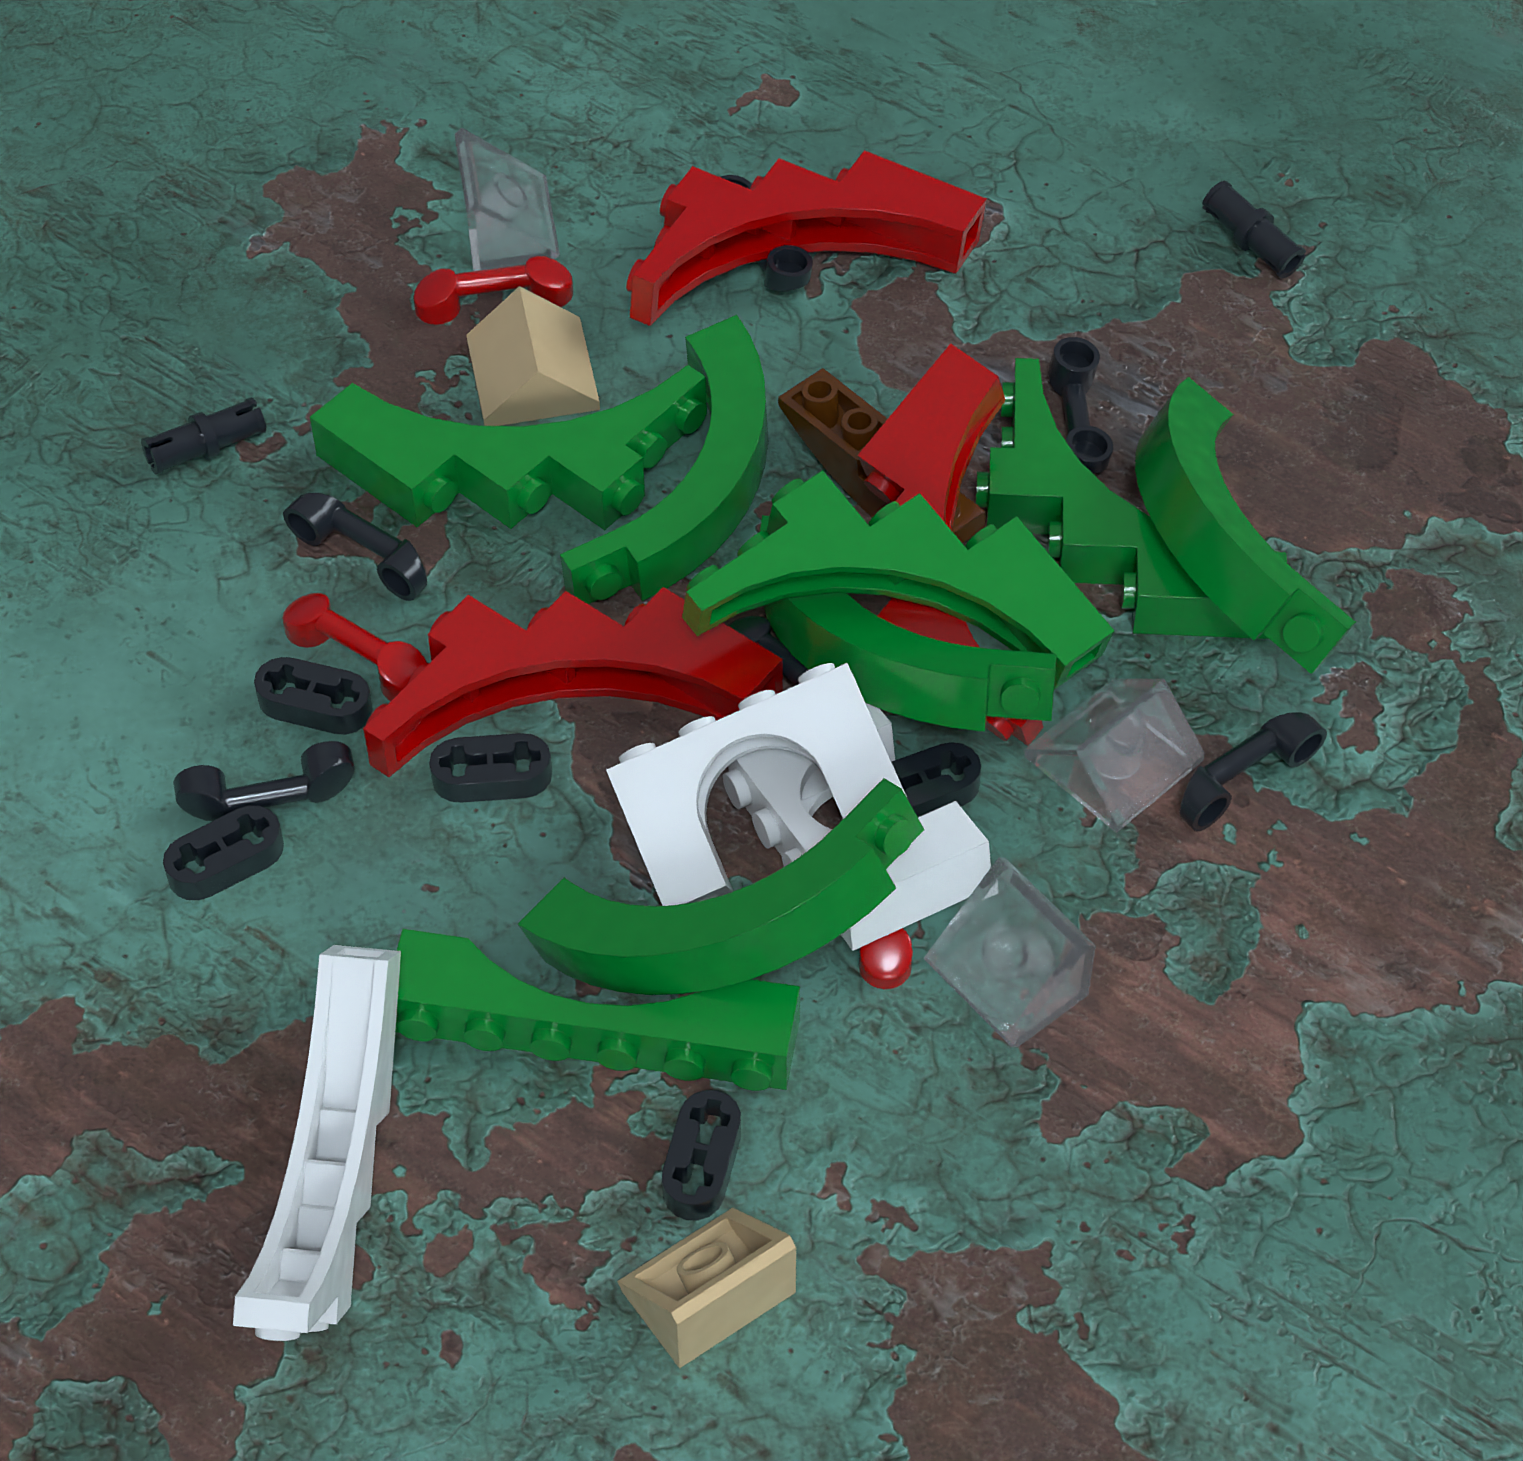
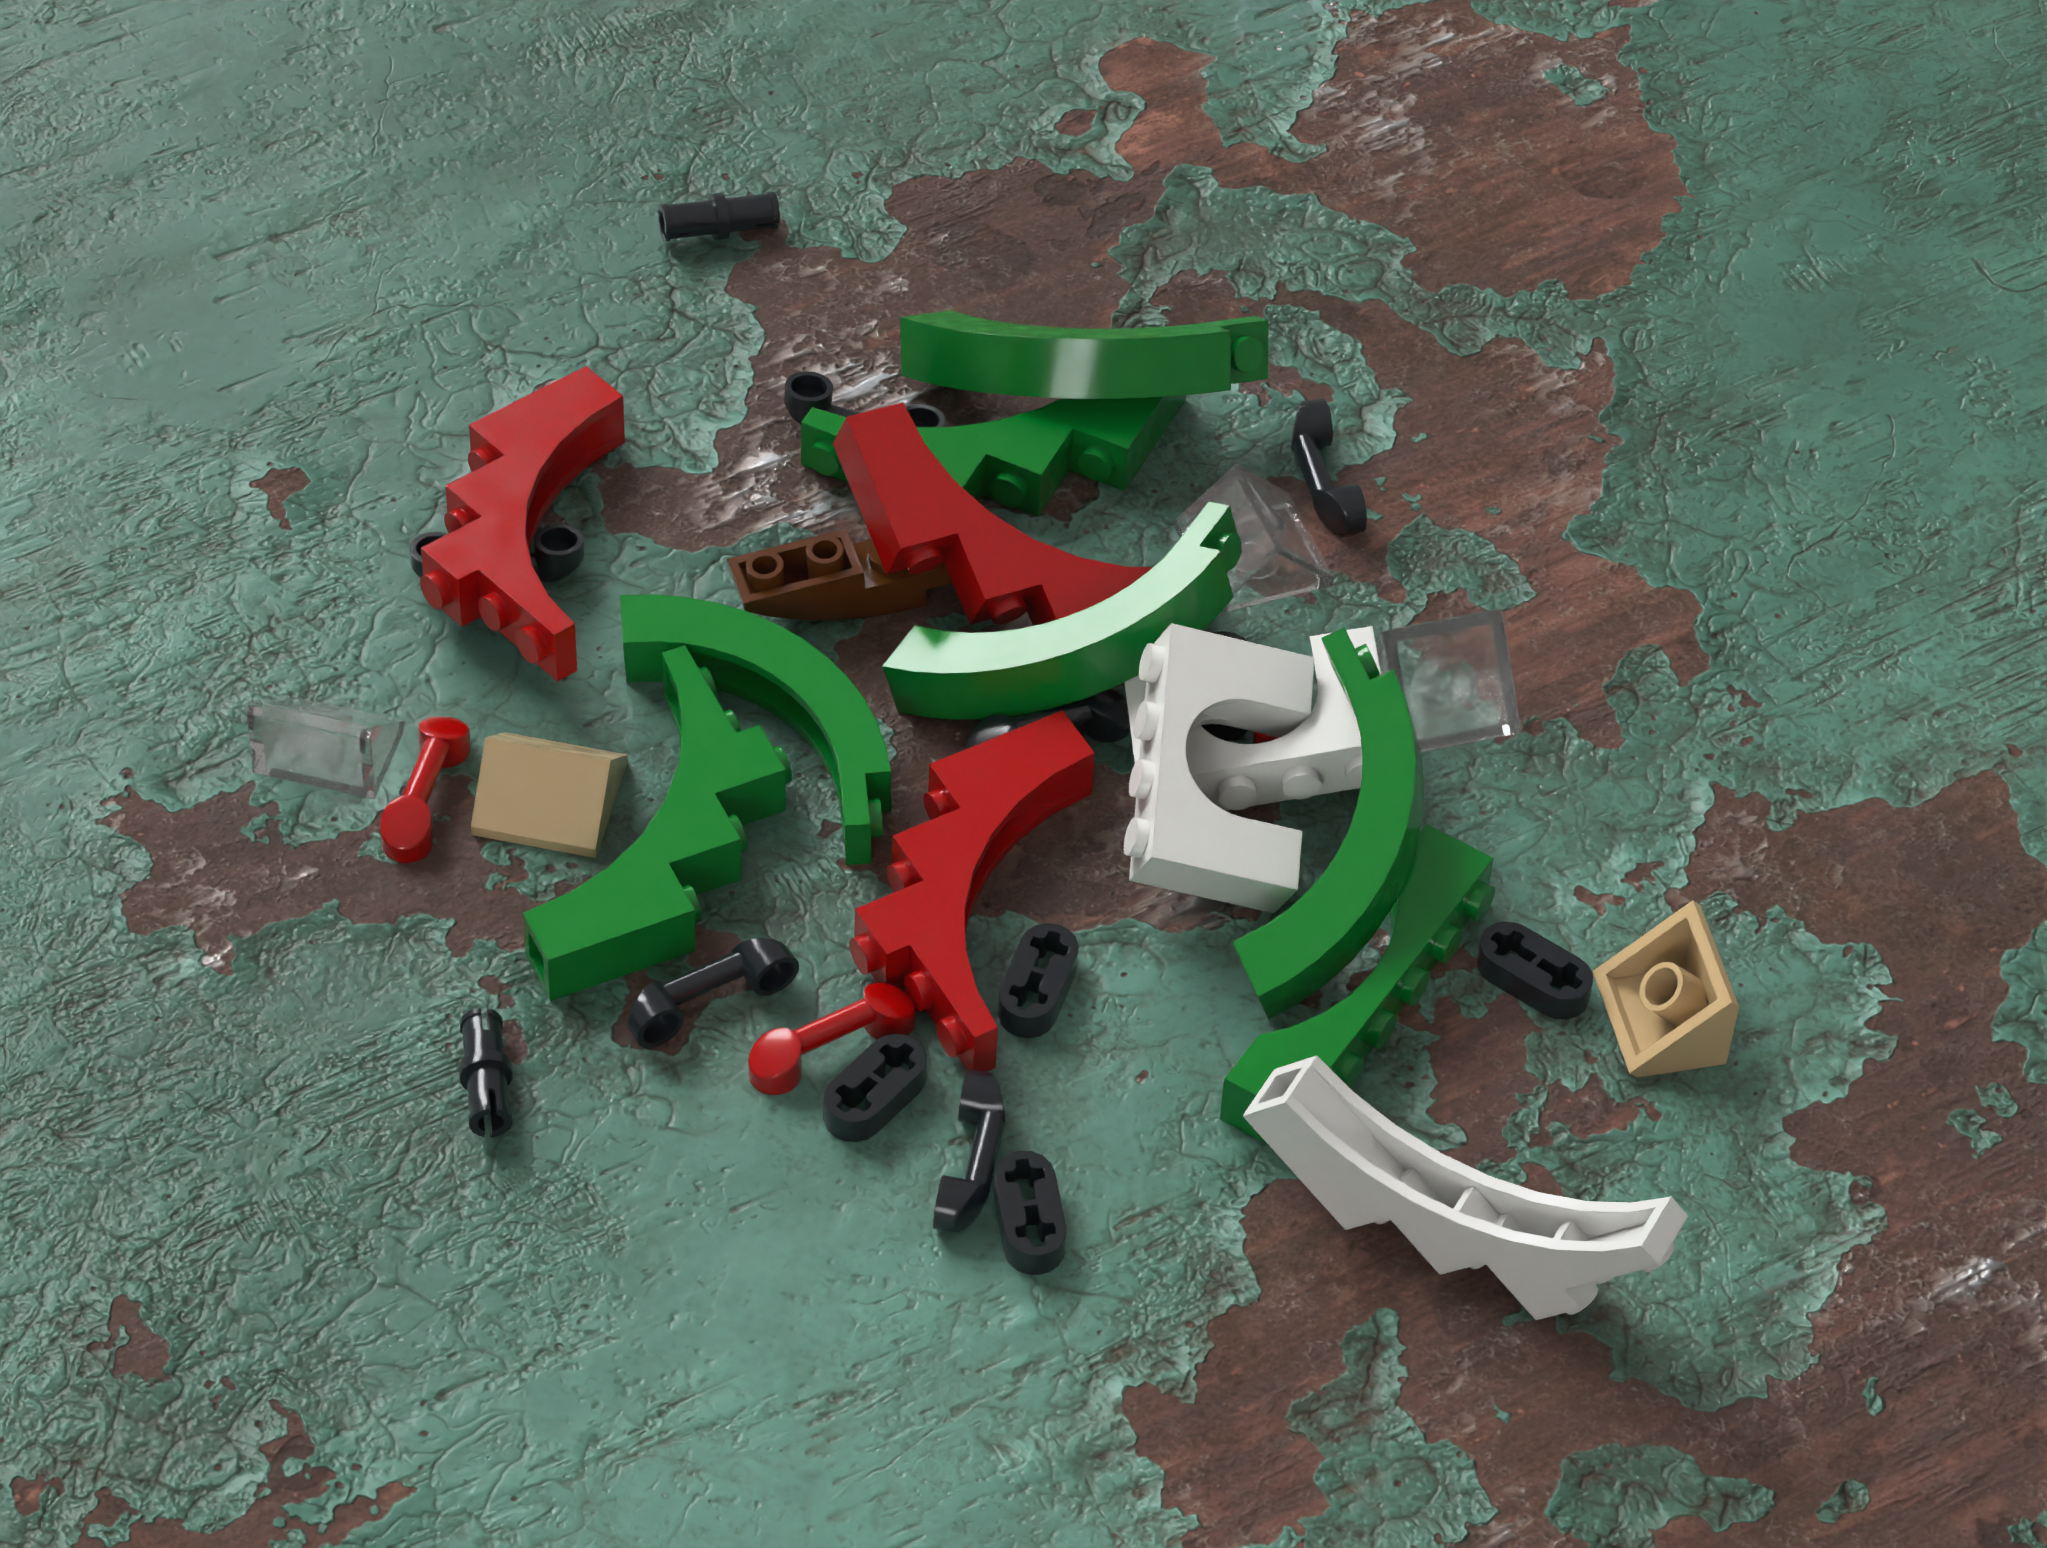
camera: 70 degrees left, 5 degrees down
green arch [682,470,1114,690] -> none

